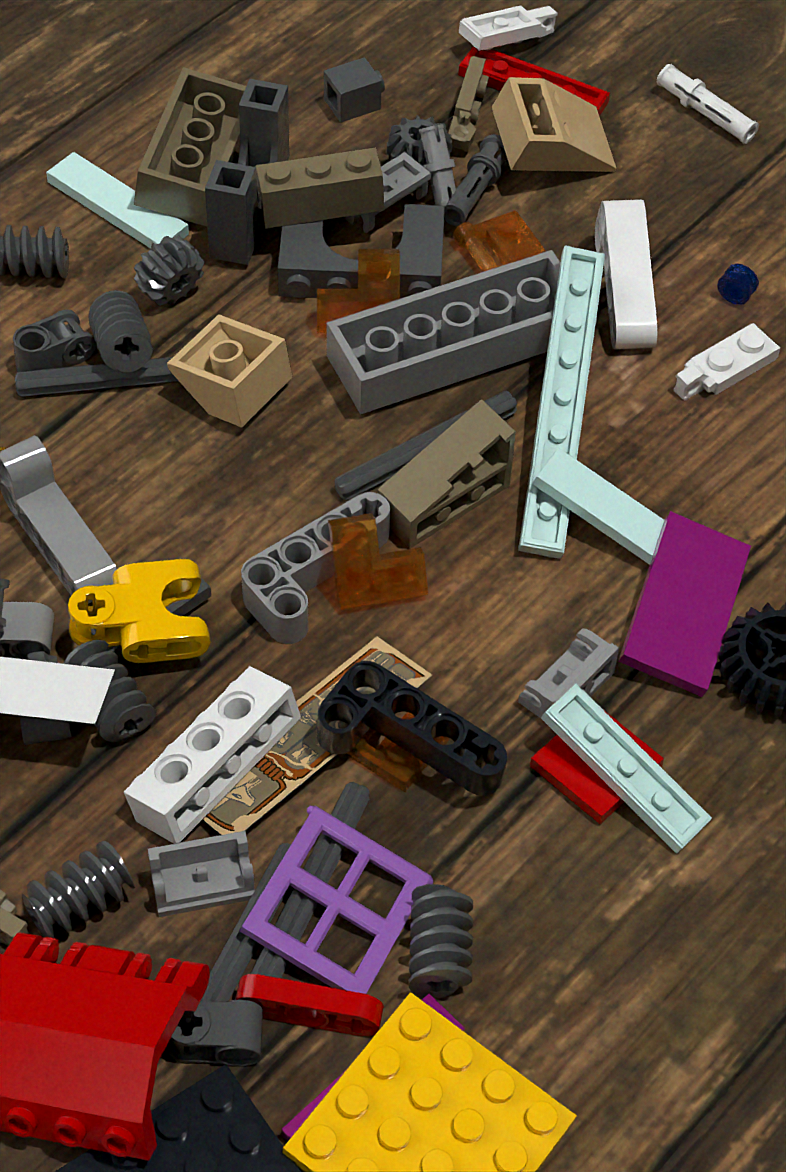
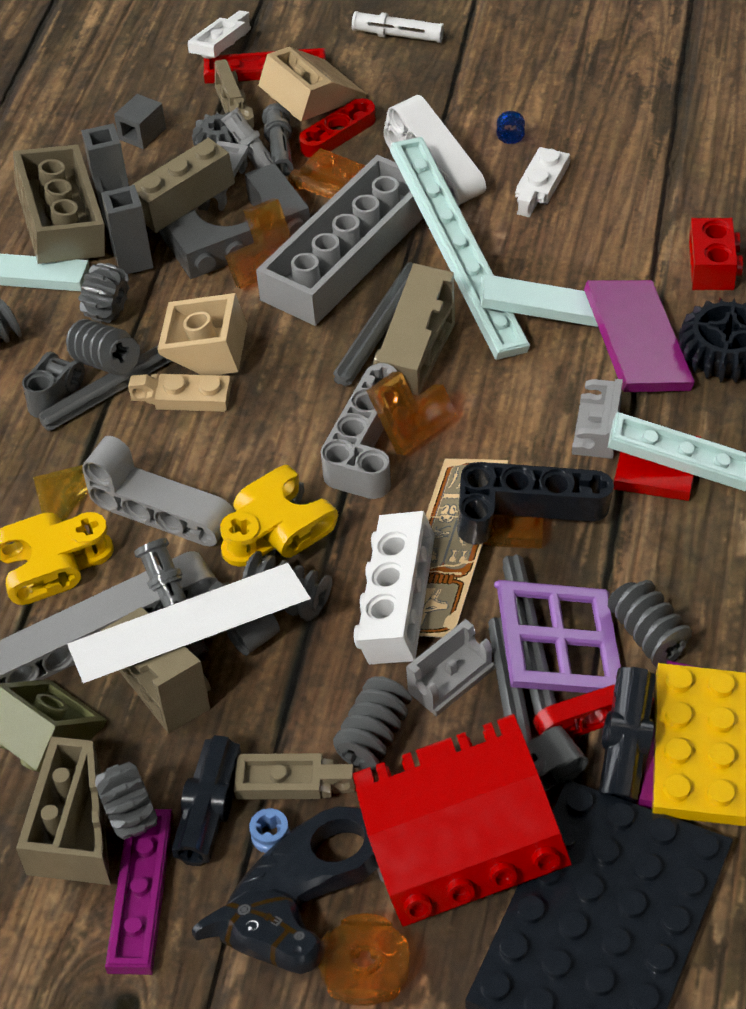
camera: 25 degrees left, 5 degrees down
none -> tan hinge [128,374,232,412]
none -> red beam [299,98,376,158]
none -> black piece [599,667,656,802]

